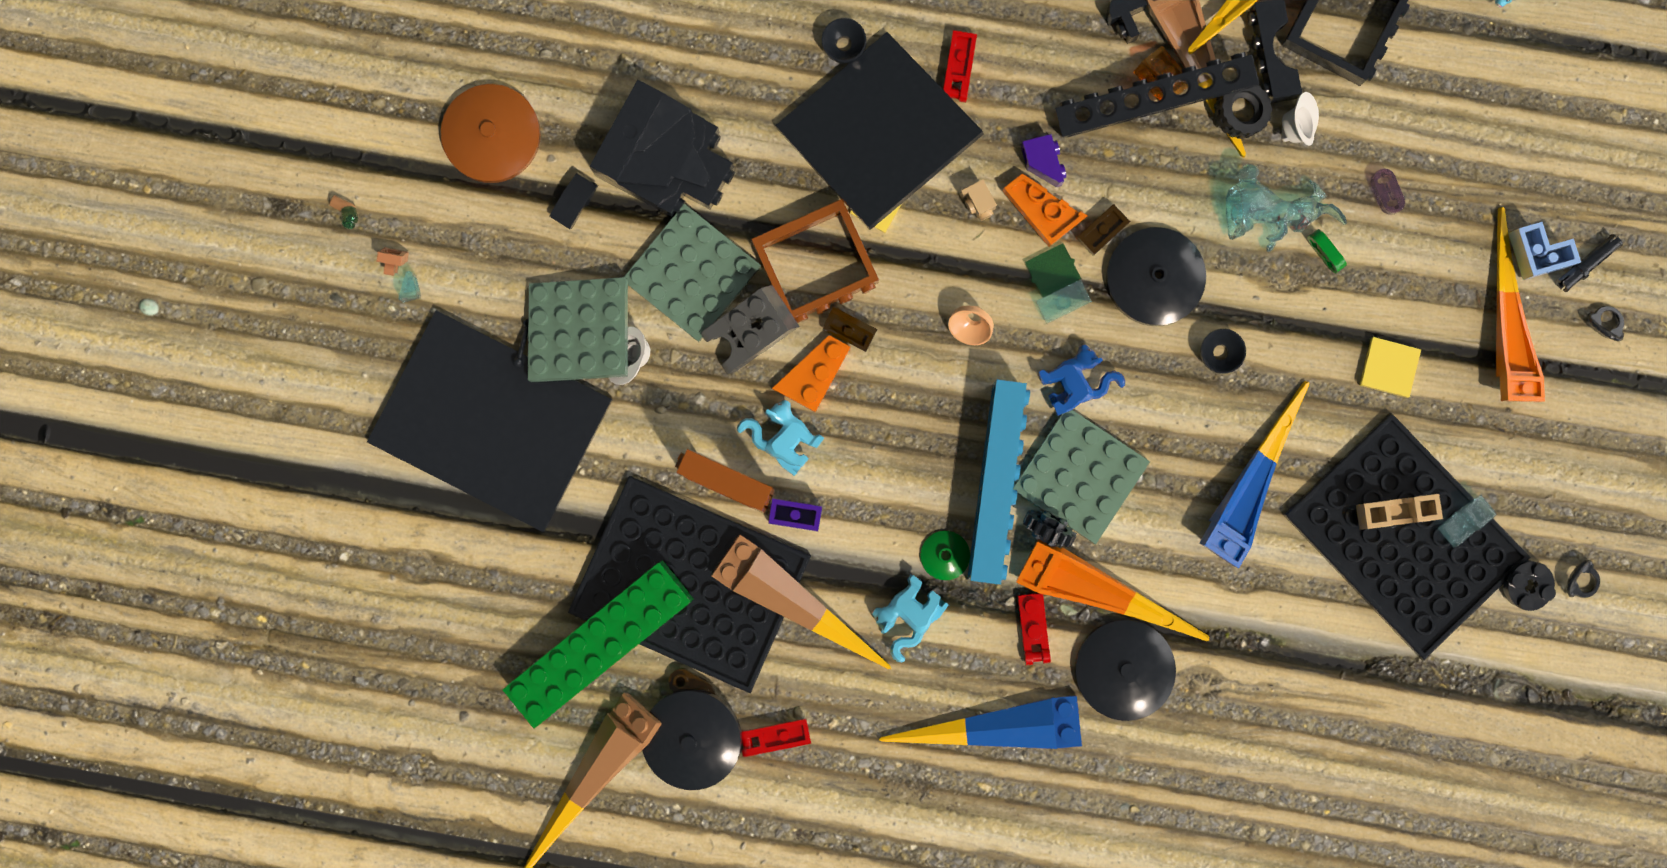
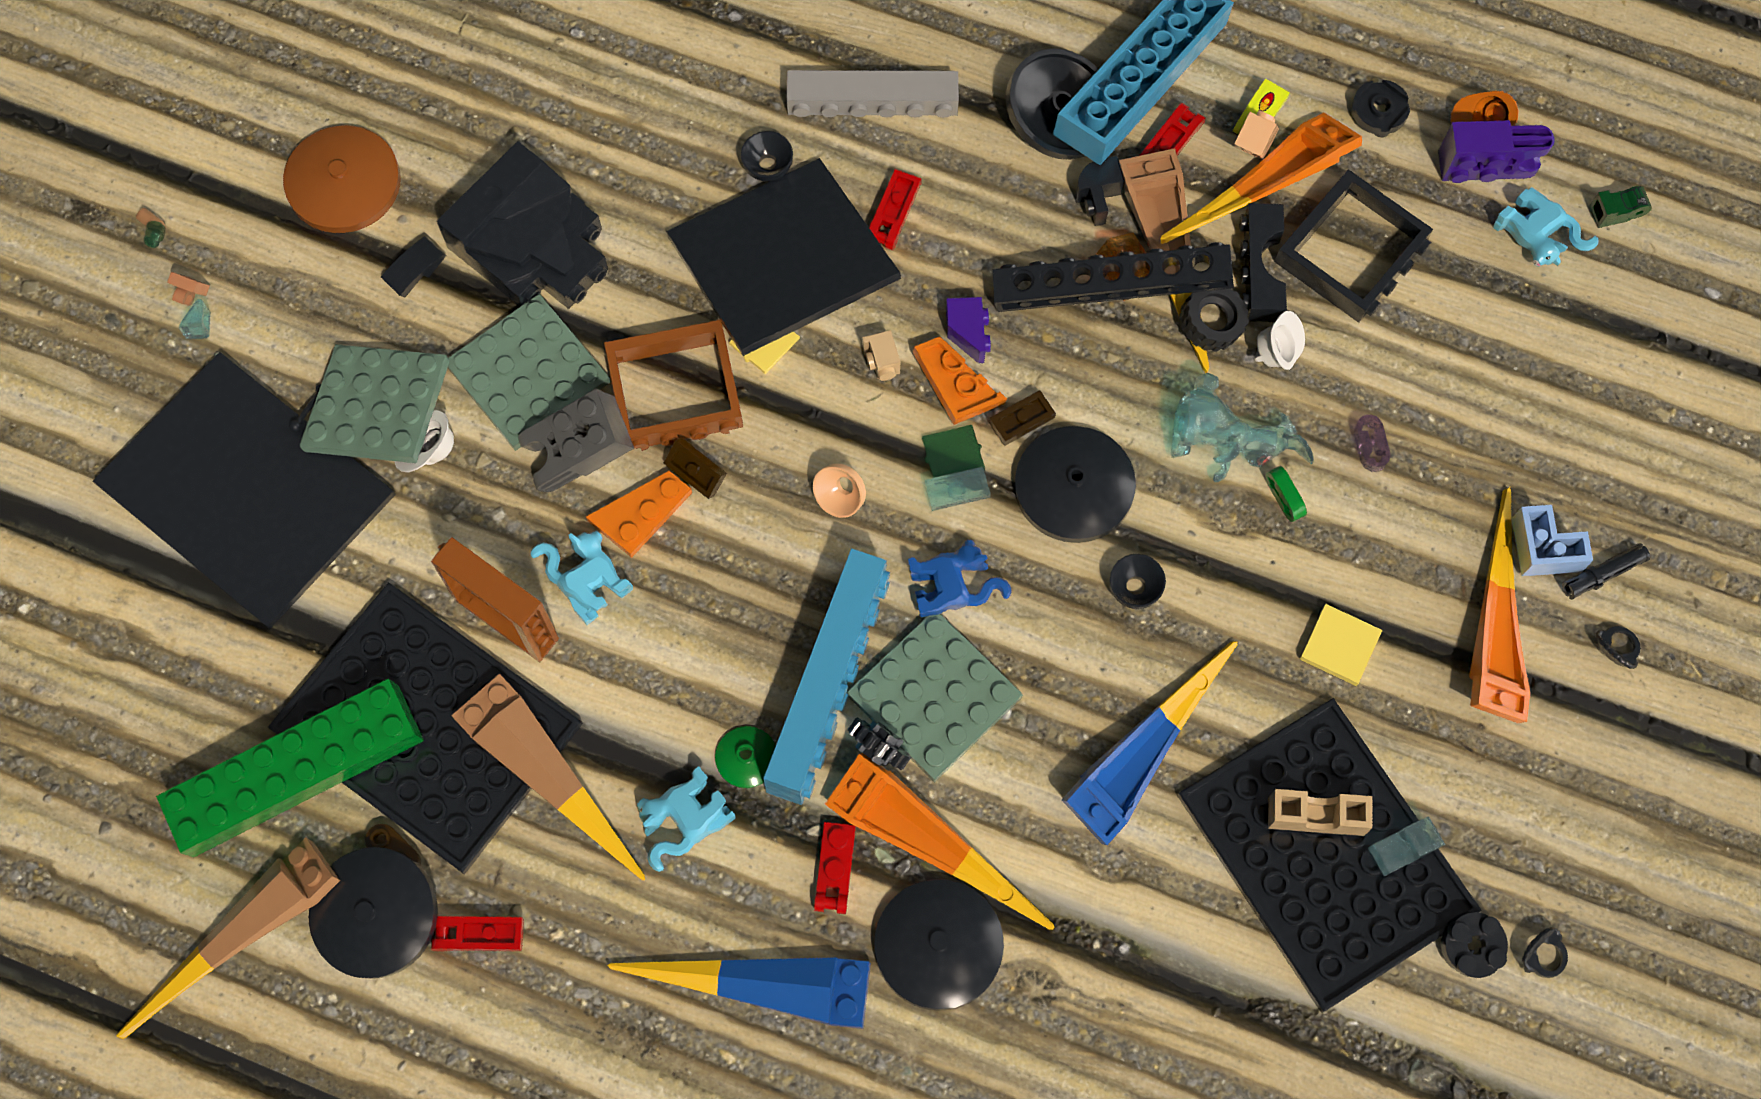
camera: 15 degrees right, 15 degrees down
dark purple brick [768,499,822,532] -> none

